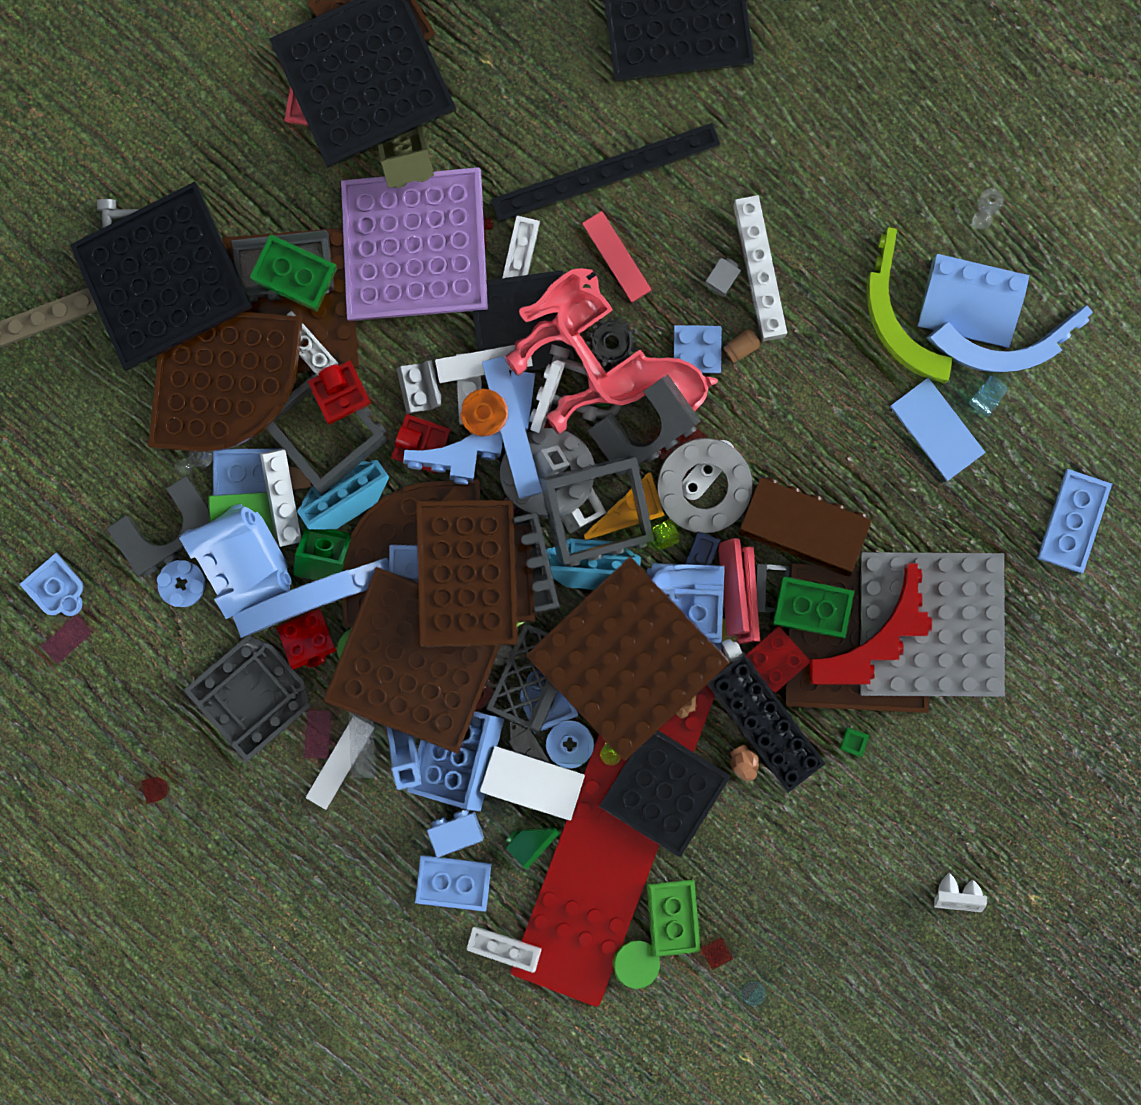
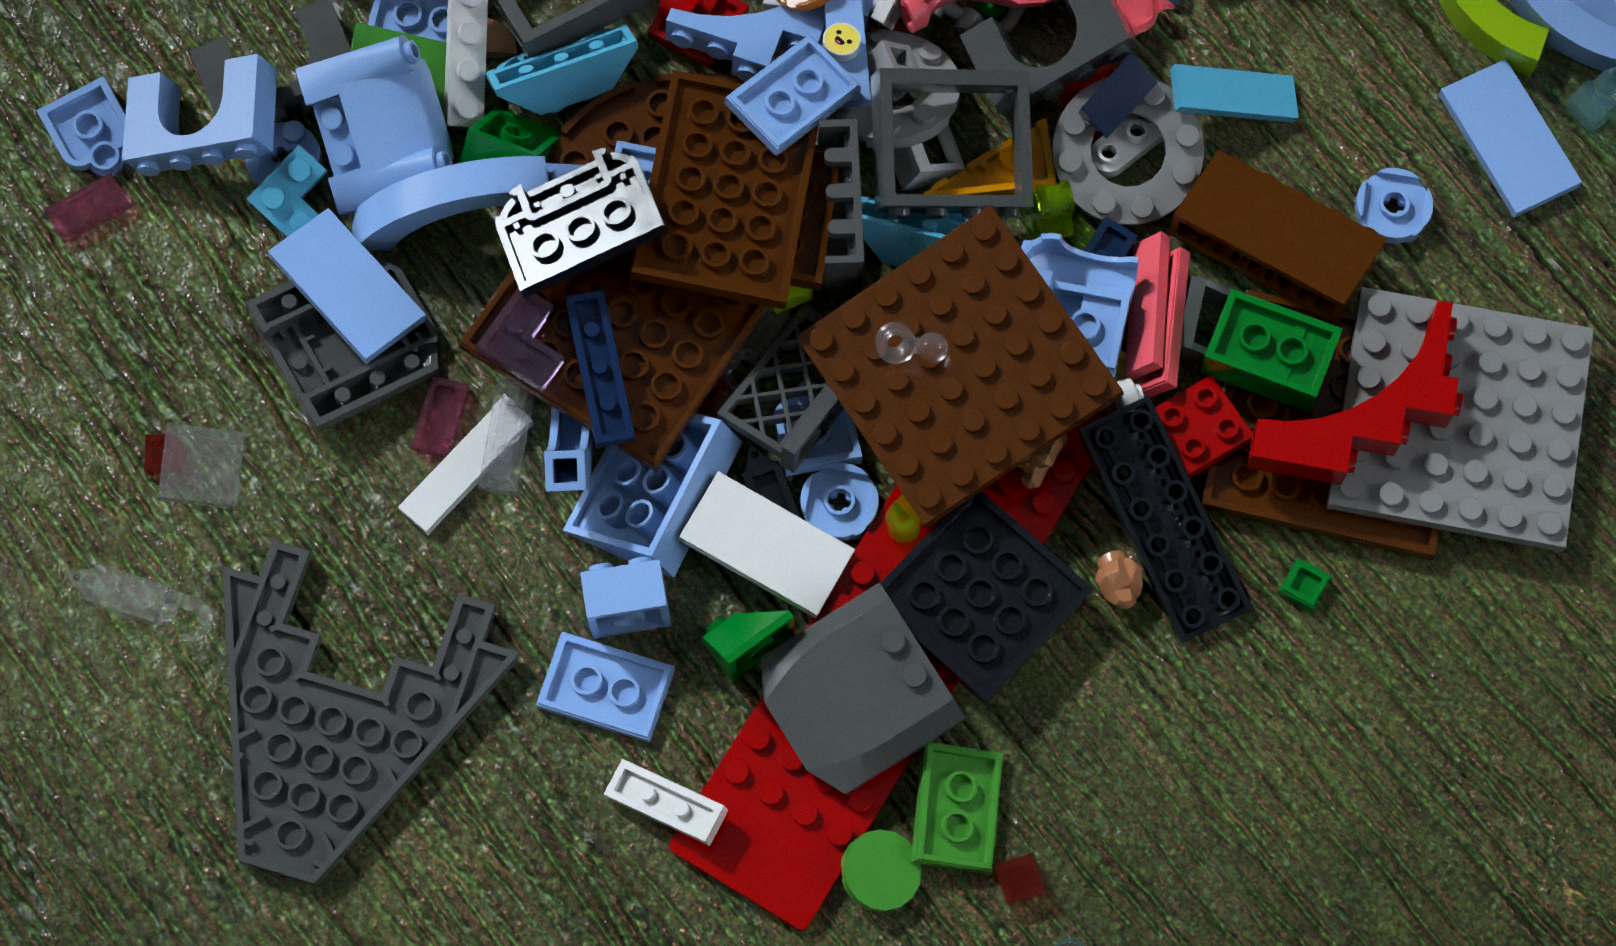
camera: 15 degrees right, 15 degrees down
red plate [276,608,337,670] -> none
white tile [934,873,987,912] -> none
none -> clear plate [66,563,214,643]
none -> light blue arch [122,54,278,176]
none -> clear tile [157,422,245,510]
none -> dark grey wing [223,540,520,886]
none -> medium azure plate [247,144,327,237]
none -> light blue tile [268,208,426,364]
none -> clear purple plate [476,287,564,393]
none -> plate [495,147,668,298]
none -> dark blue plate [565,289,635,449]
none -> light blue tile [724,34,861,156]
none -> dark grey wedge [760,582,966,795]
none -> tile [822,22,861,62]
none -> clear plate [875,322,949,364]
none -> dark blue slope [1079,53,1158,139]
none -> medium azure piece [1170,64,1299,123]
none -> light blue plate [1354,168,1433,244]

